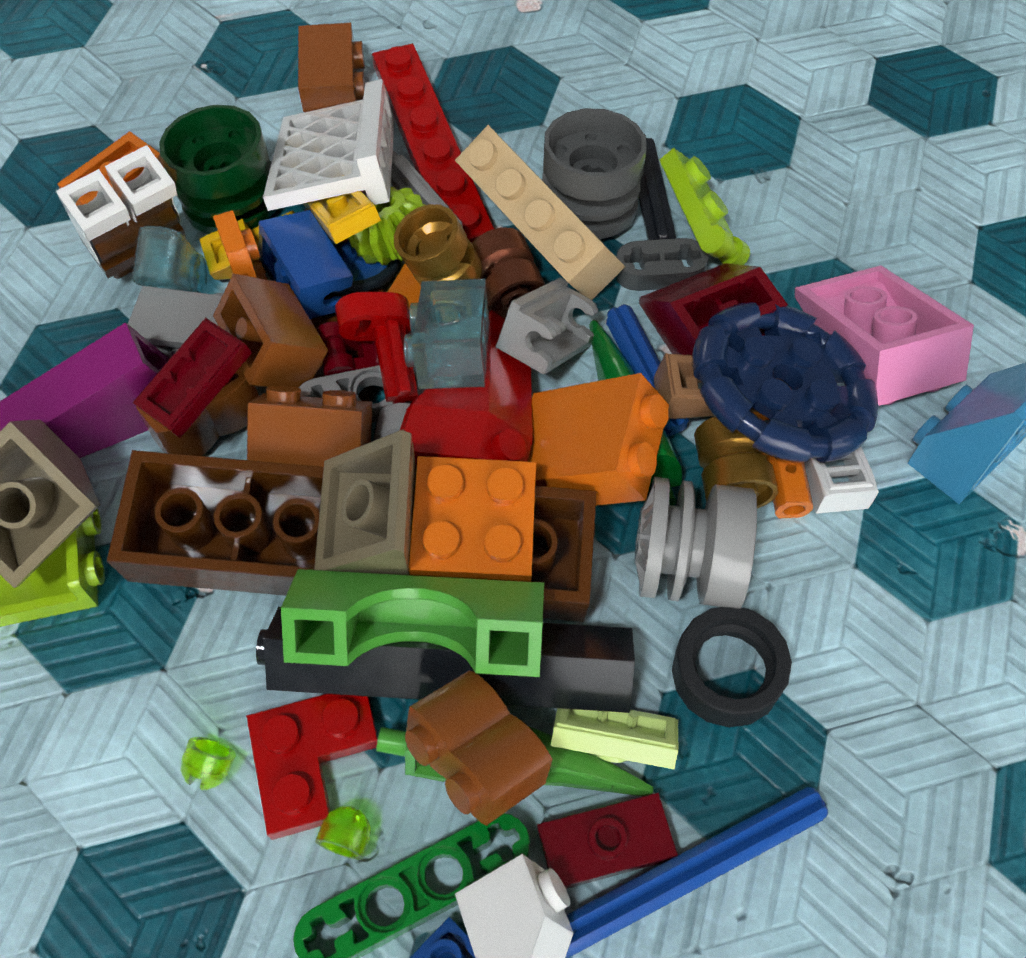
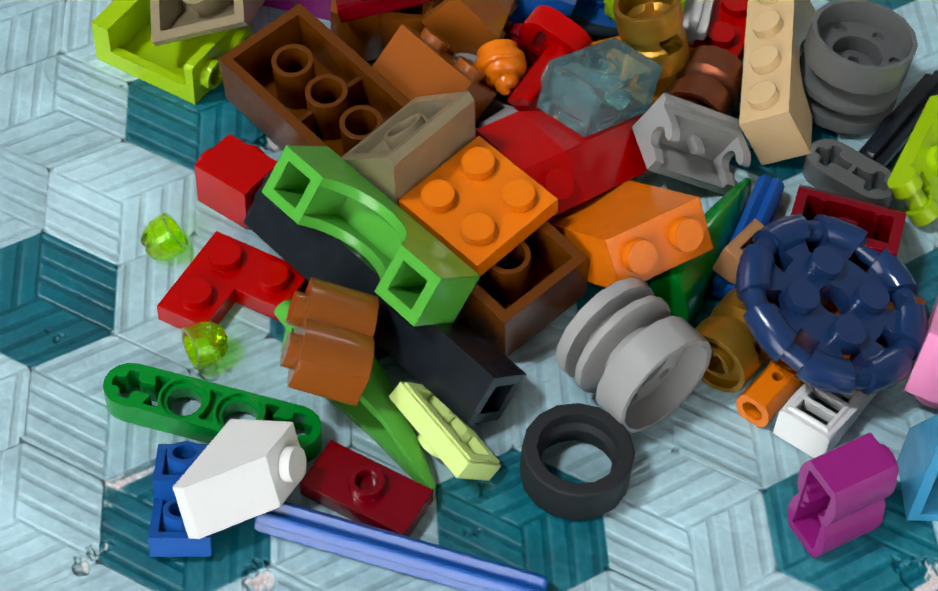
camera: 40 degrees right, 10 degrees down
none -> red brick [194,134,277,230]
none -> orange plate [474,39,527,96]
none -> magenta brick [788,432,899,558]

